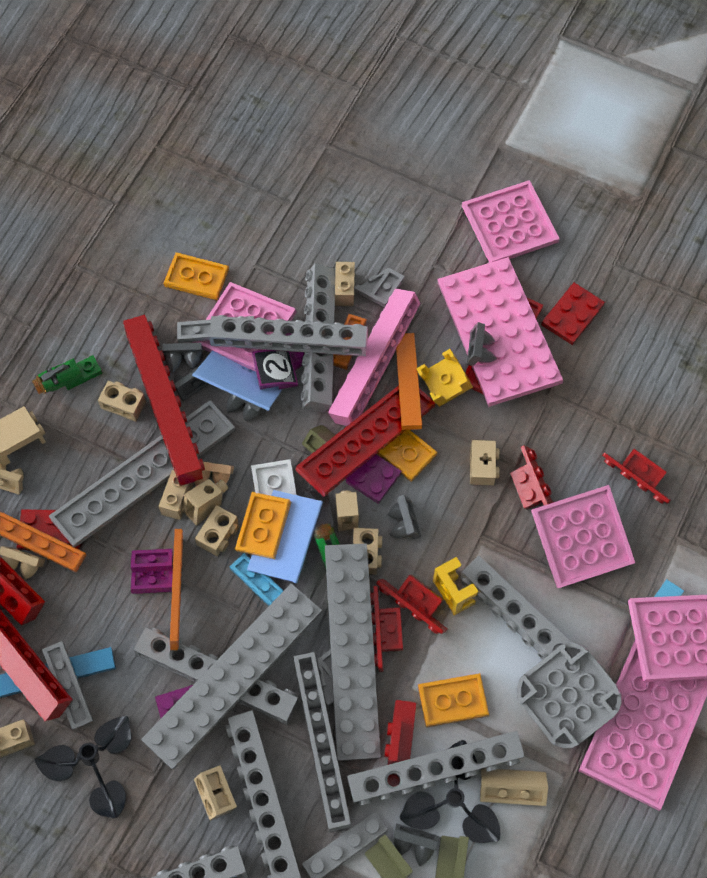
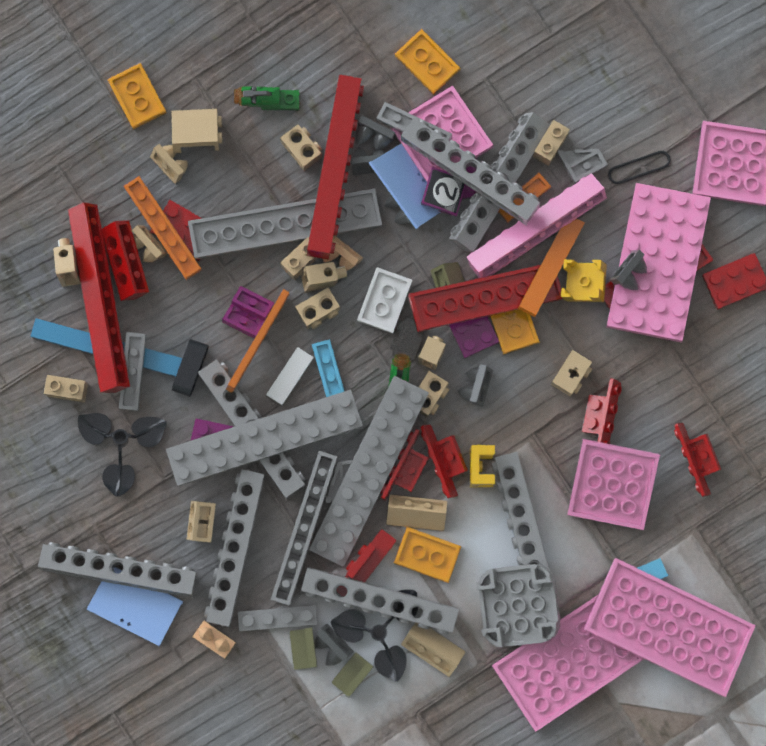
camera: 30 degrees right, 15 degrees up
light orange tile [235,492,291,559] -> none
light blue container [247,490,323,584] -> none
none -> black beam [172,339,209,397]
none -> white tile [266,347,314,406]
none -> tan panel [387,495,447,531]
none -> black piece [608,151,671,184]

